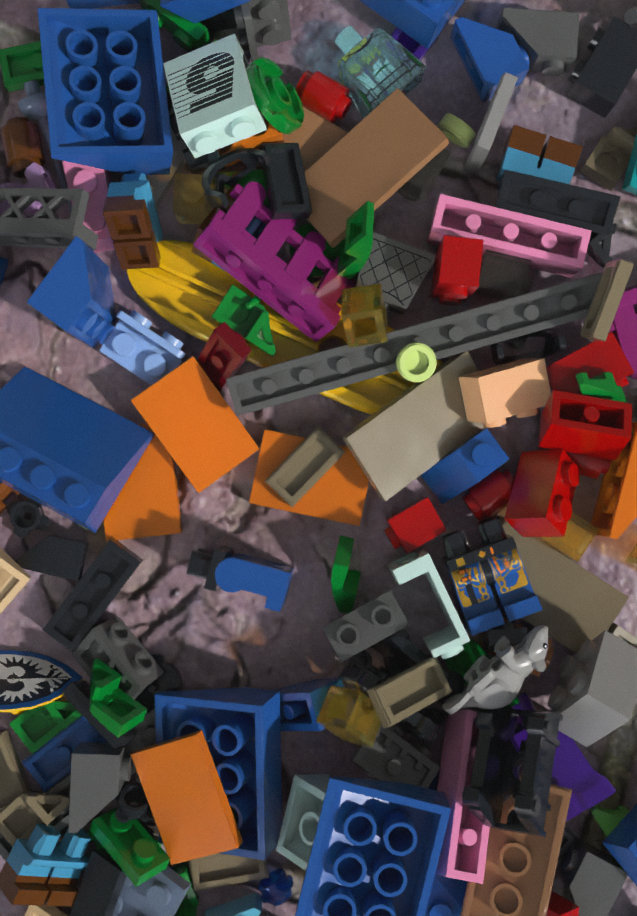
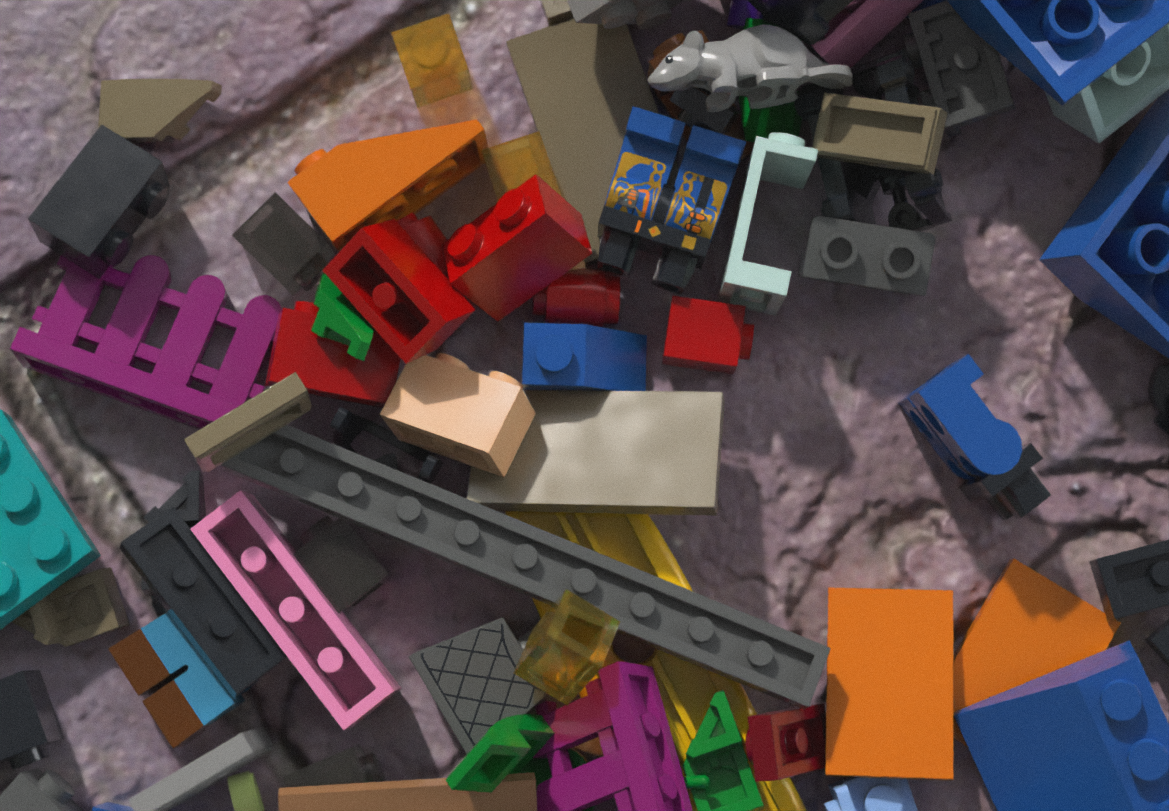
camera: 140 degrees left, 5 degrees down
orange tile [249,429,369,526] -> none
dark tan tile [265,426,345,507] -> none
blue slope [274,678,351,731] -> none
clear yellow brick [316,685,381,748] -> none
green slope [331,535,361,614] -> none
yellowish green tile [396,343,437,382] -> none
red brick [430,235,484,306] -> none

